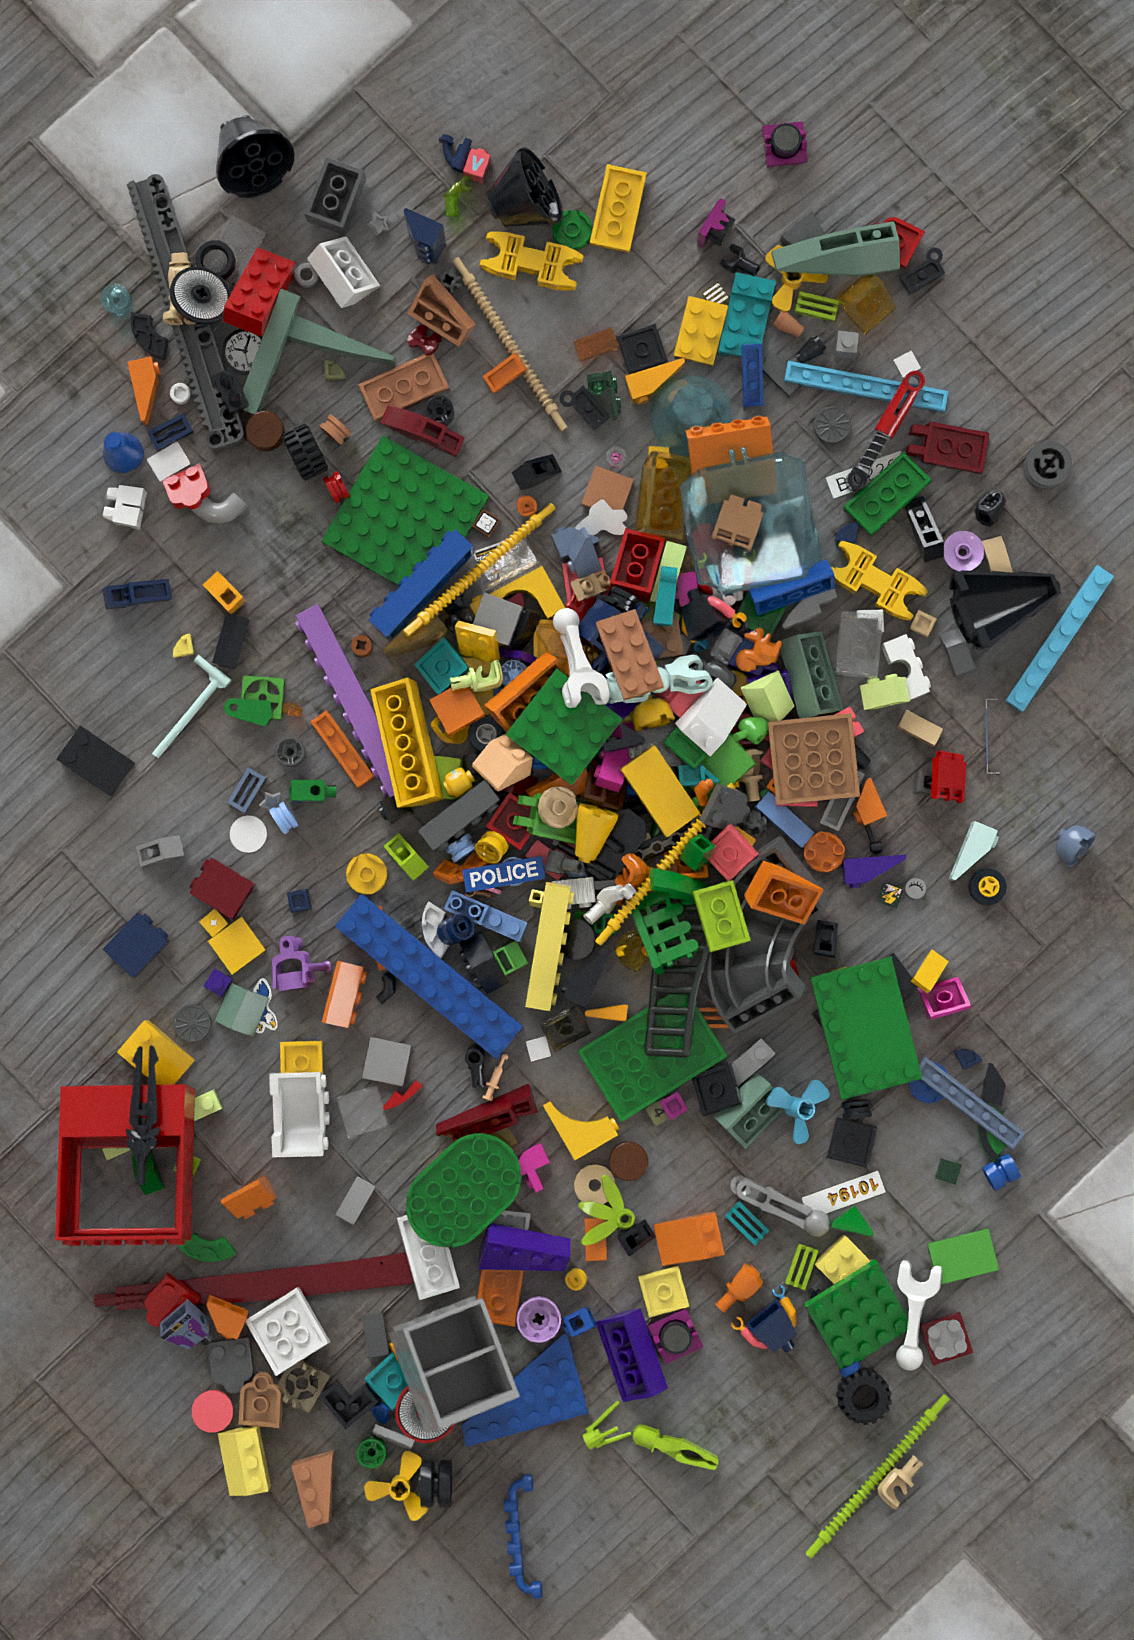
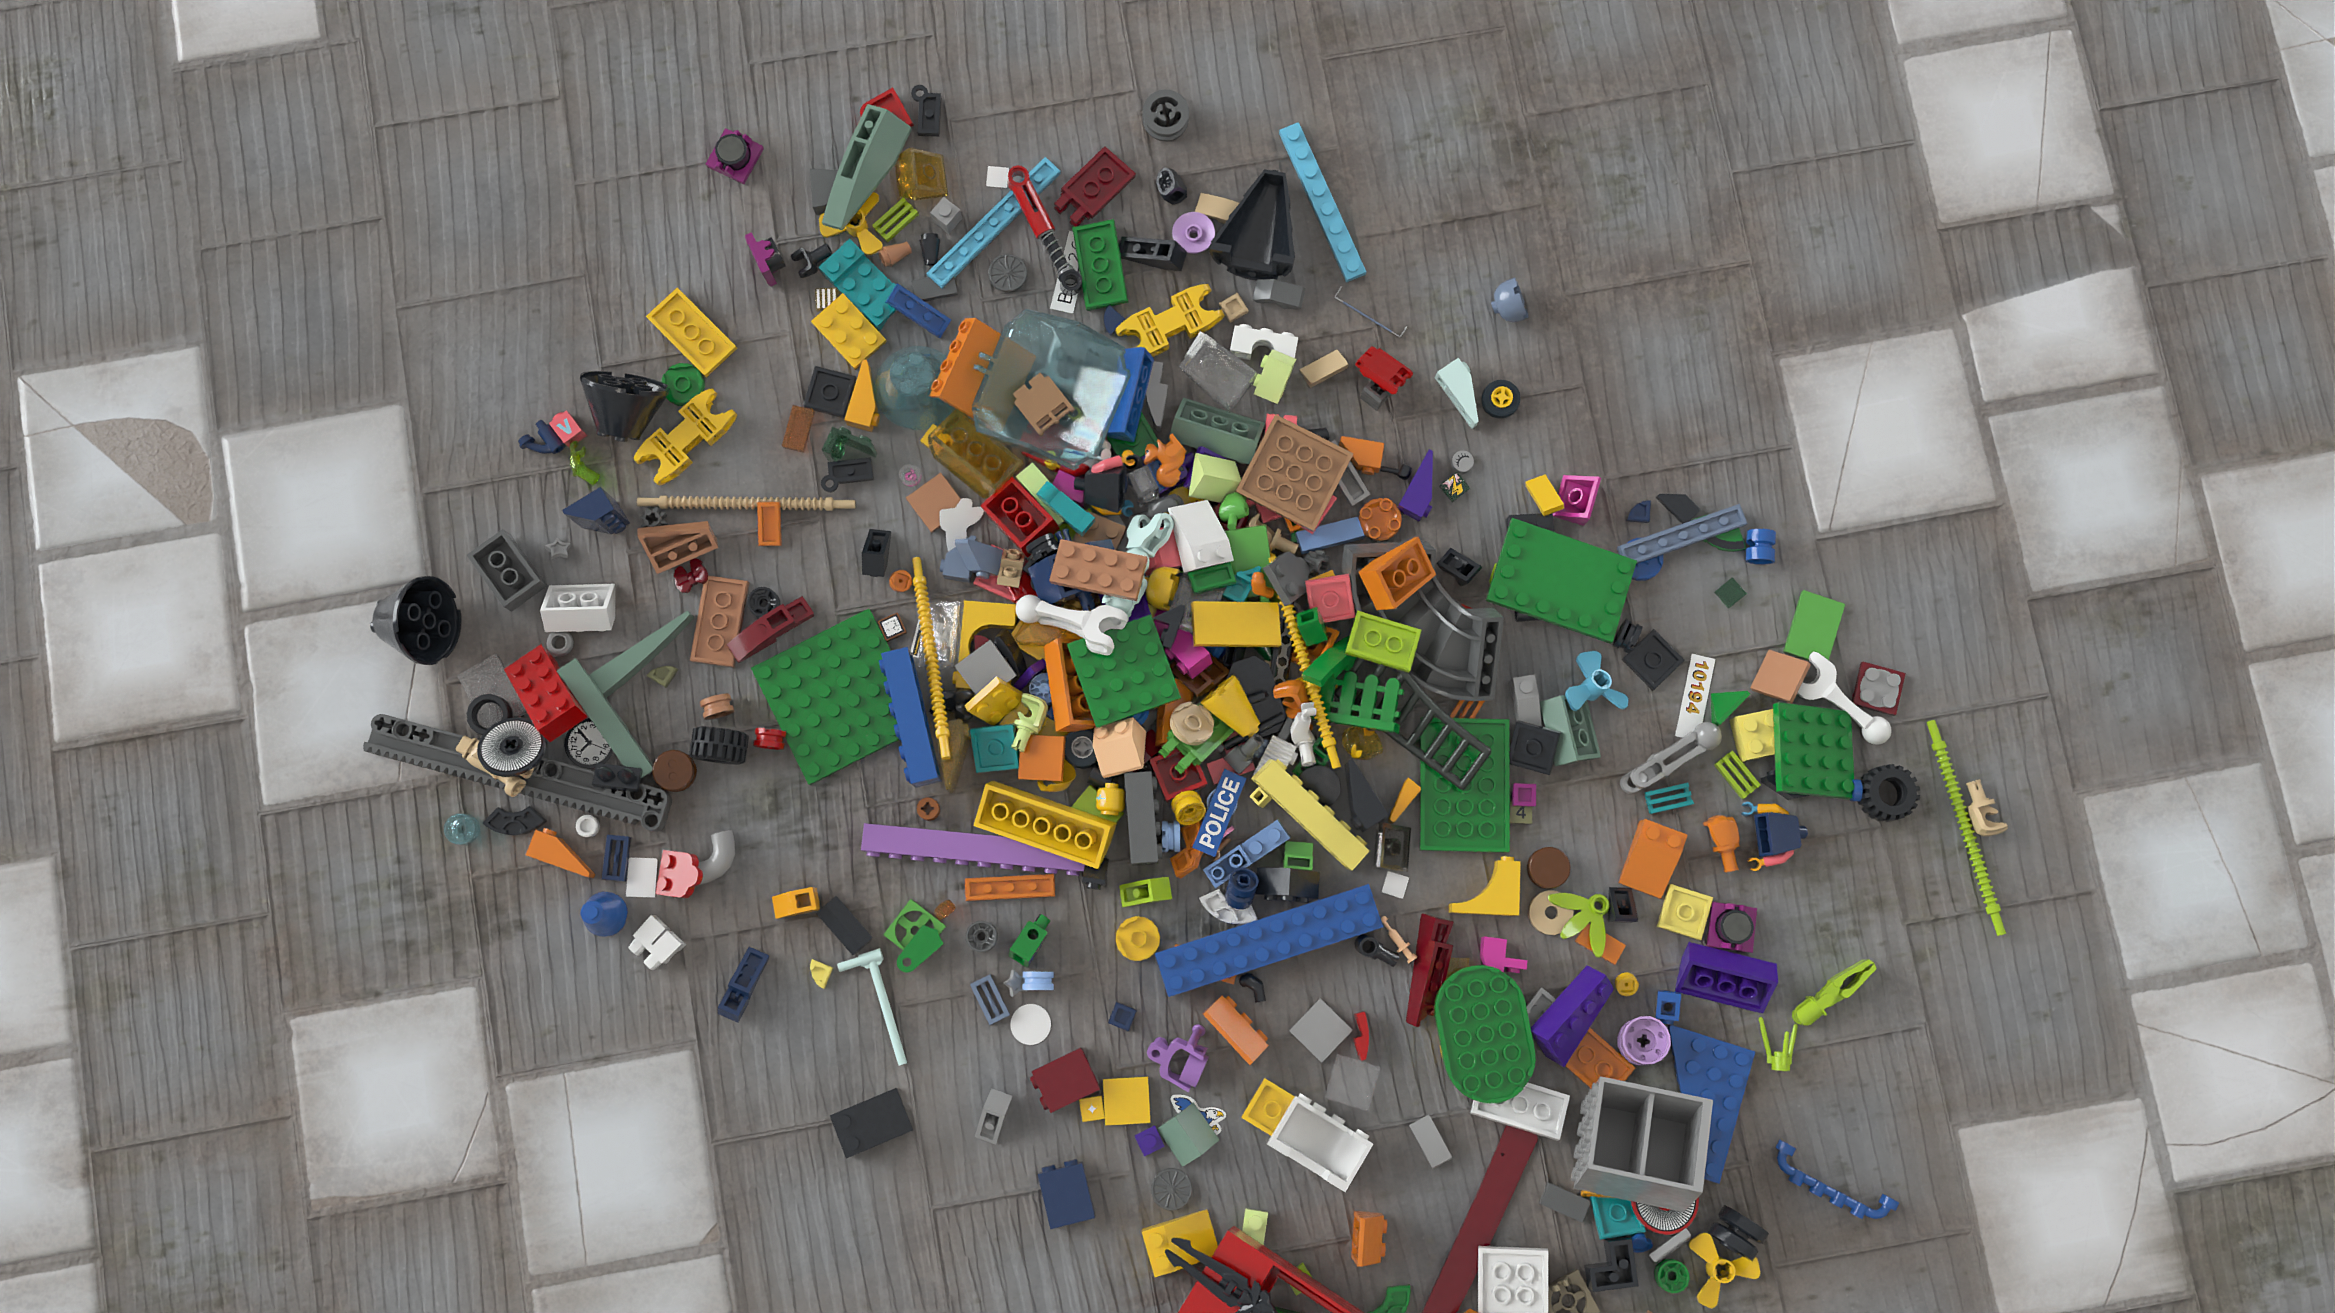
camera: 60 degrees left, 5 degrees down
none -> nougat tile [1750,650,1811,704]

